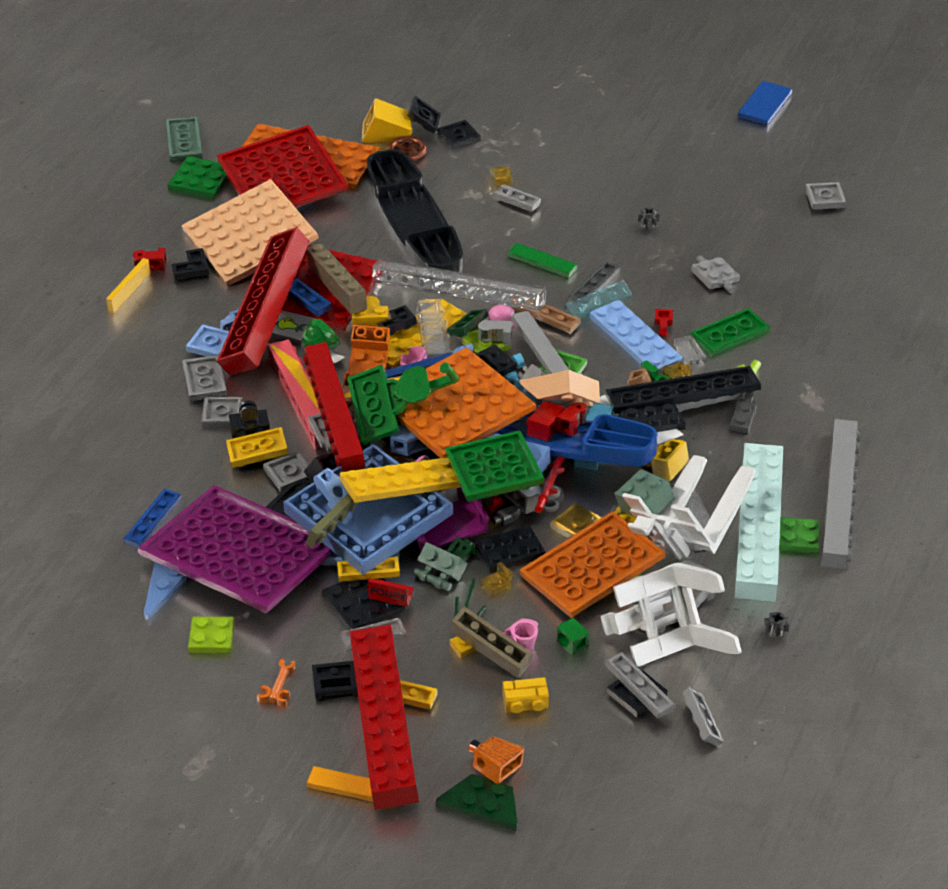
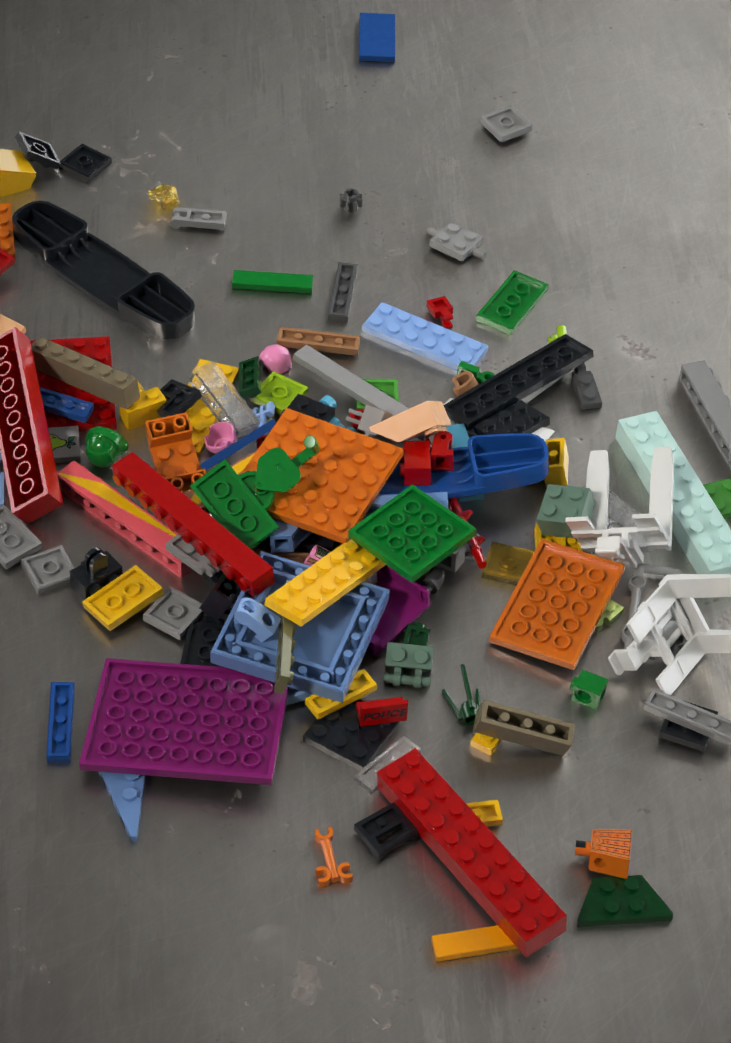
camera: 30 degrees left, 5 degrees up
lime plate [188,616,234,653] -> none
clear brick [372,259,546,312] -> none
copper plate [388,136,427,161] -> none
black plate [475,526,546,573] -> none
light grey leg [478,320,512,345] -> none
clear yellow bracket [480,562,513,598] -> none
bright pink piece [502,618,539,653] -> none
yellow brick [502,677,549,713] -> none
clear light blue tile [564,280,633,319] -> none
clear yellow brick [663,361,692,379] -> none
clear tile [674,335,707,366] -> none

